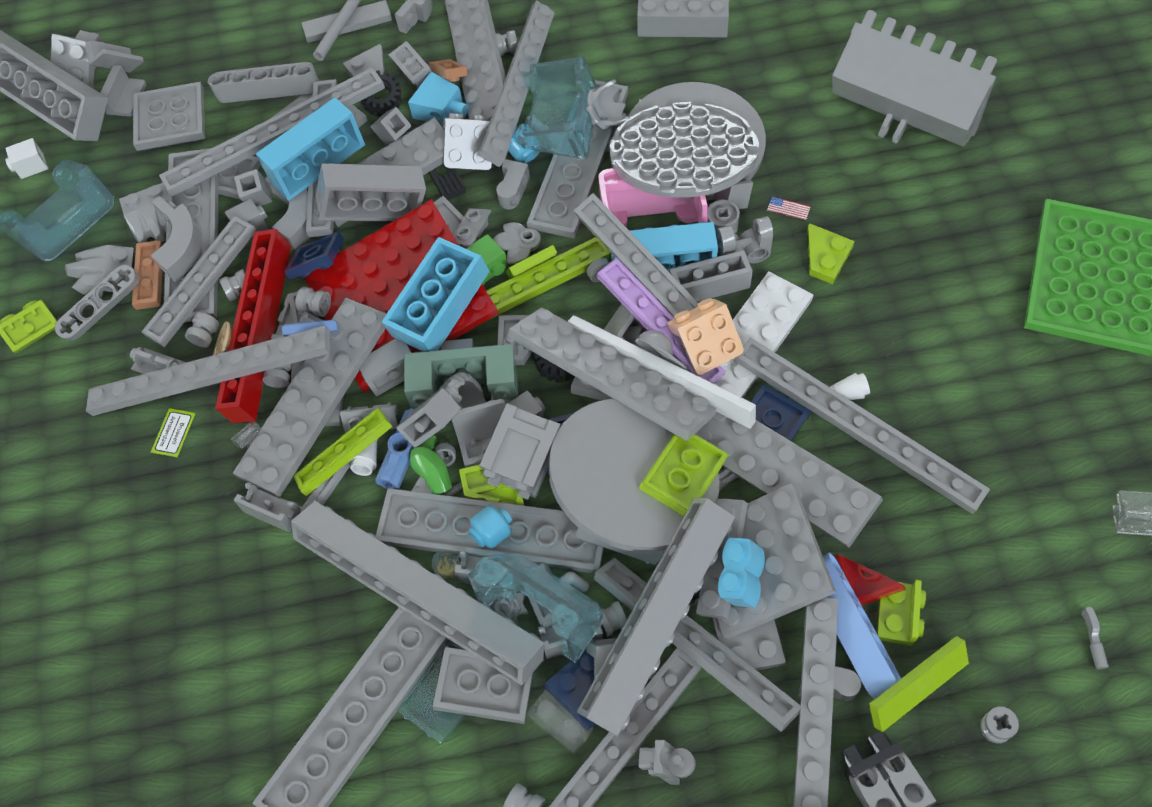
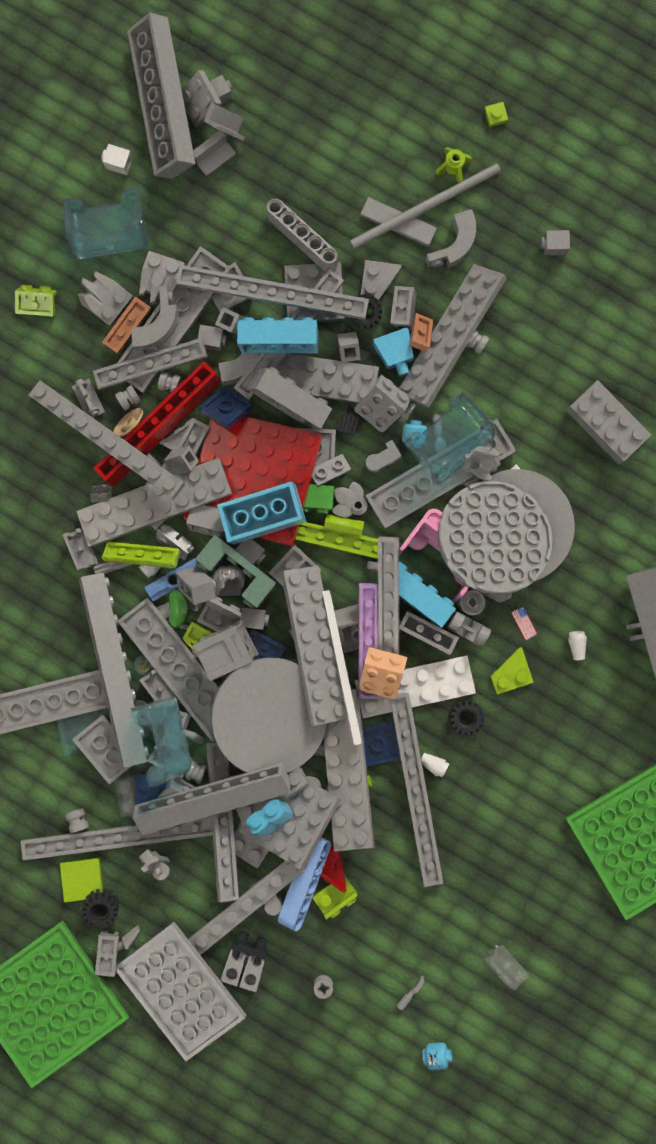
camera: 35 degrees right, 25 degrees up
light grey beam [55,265,140,341] -> none
light grey plate [133,82,205,151] -> none
sticker [151,408,196,457] -> none
medium blue tile [282,320,340,336] -> none
light grey wheel [295,287,331,317] -> none
medium azure head [468,505,512,548] -> none
light grey plate [478,0,555,167] -> none
light grey cap [635,330,687,370] -> none
lime tile [638,434,729,516] -> none
lime tile [869,636,969,732] -> none
none -> black tyre [449,700,485,736]
none -> white cone [568,631,587,660]

